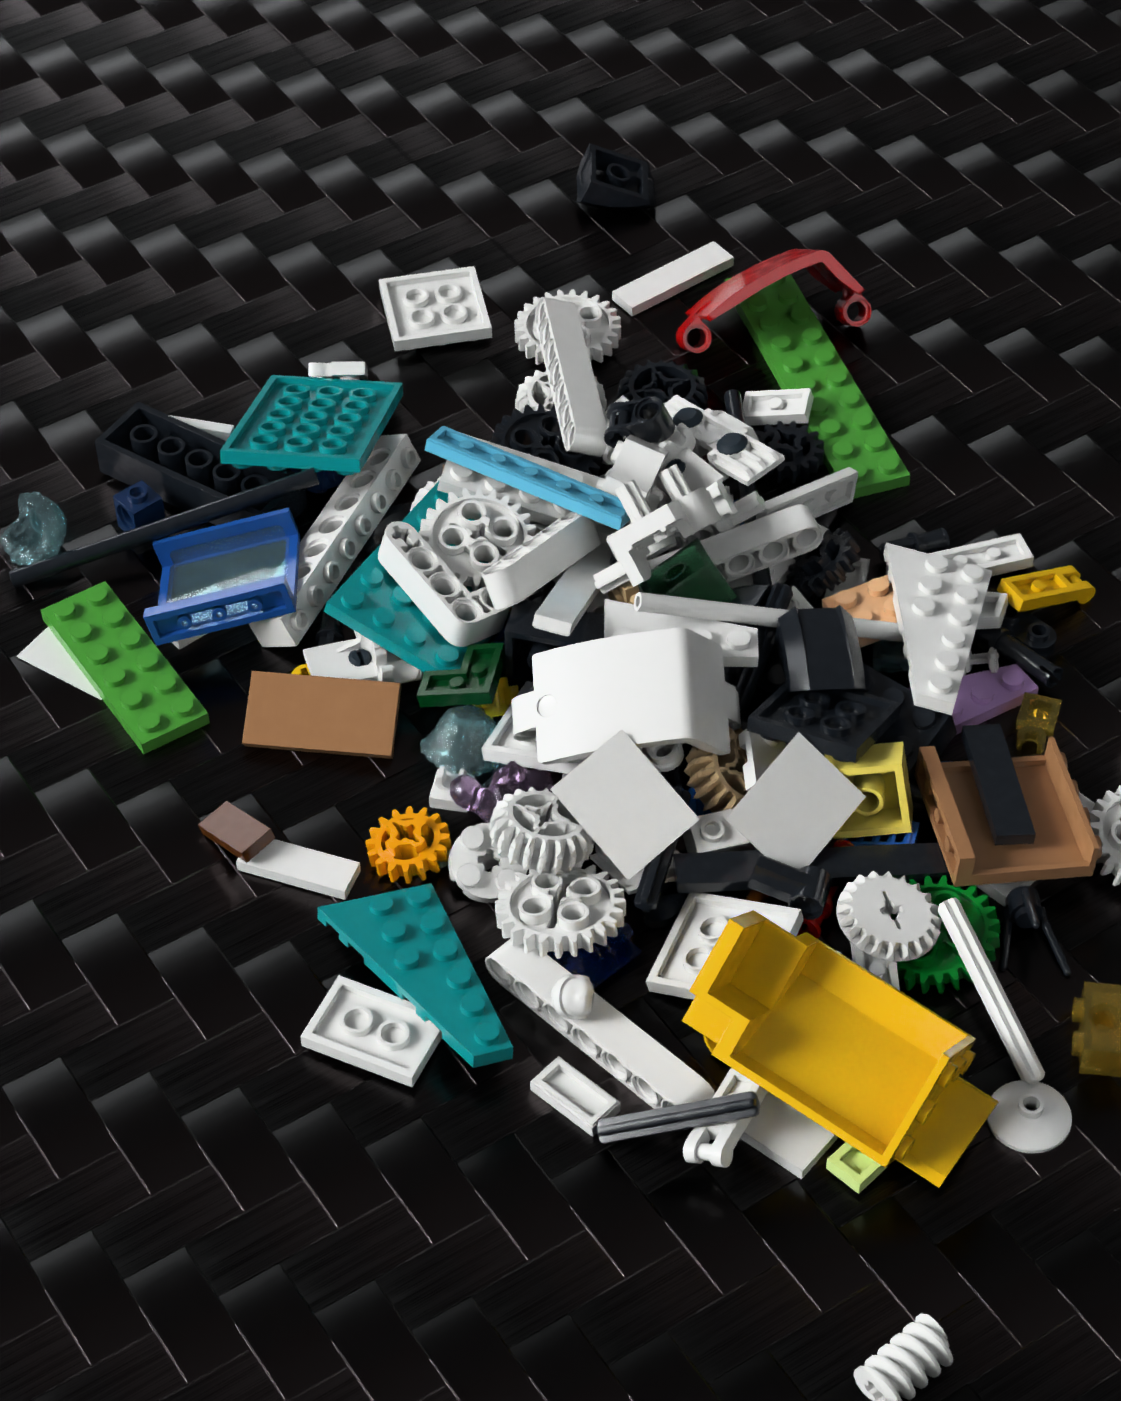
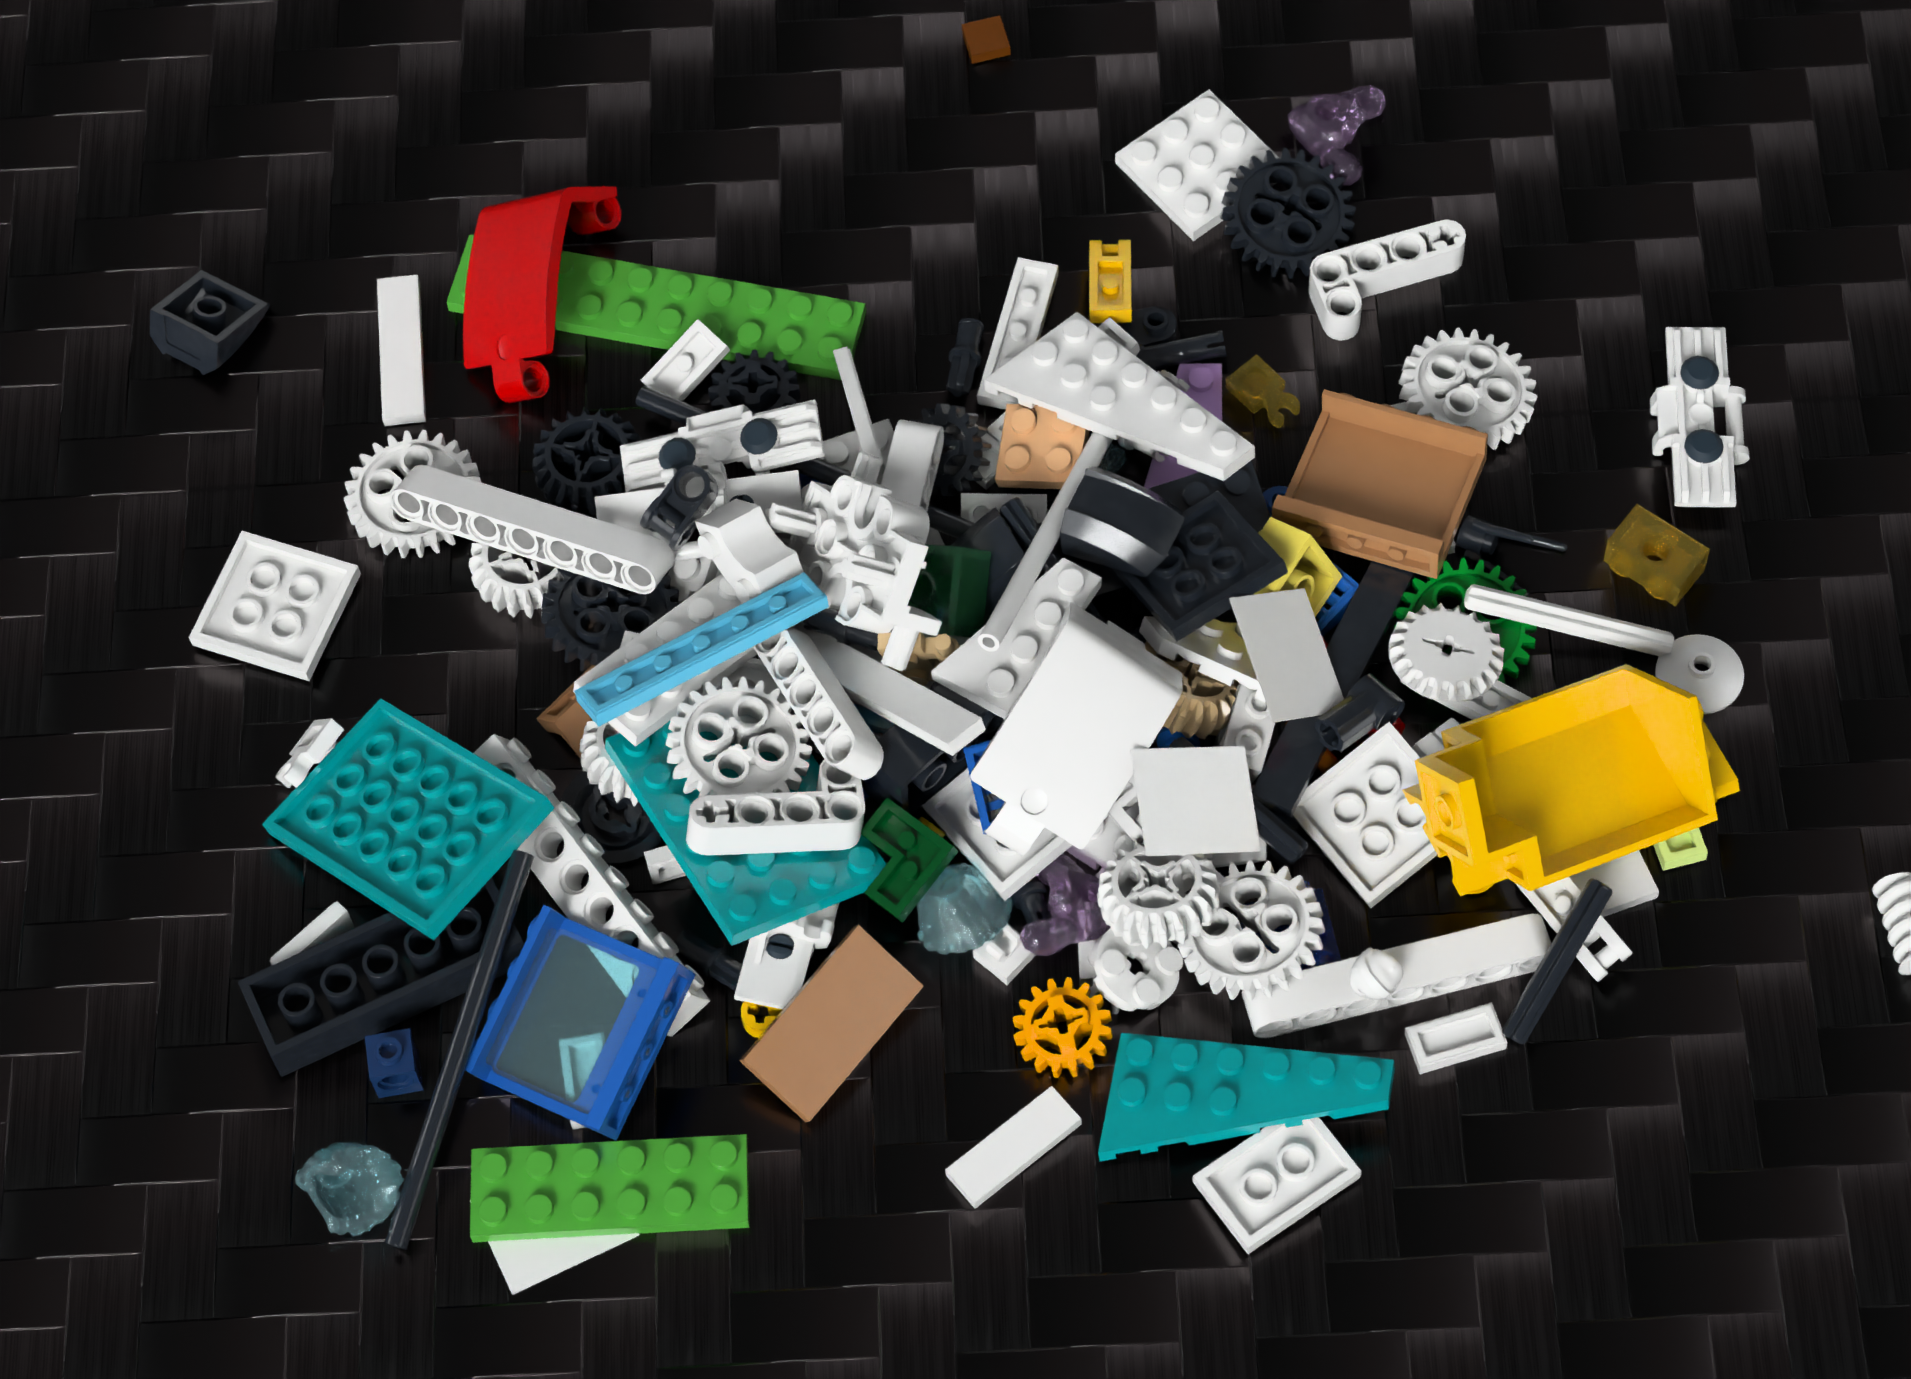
camera: 55 degrees left, 15 degrees up
tile [198,801,275,863] -> none
black tile [961,724,1036,845] -> none

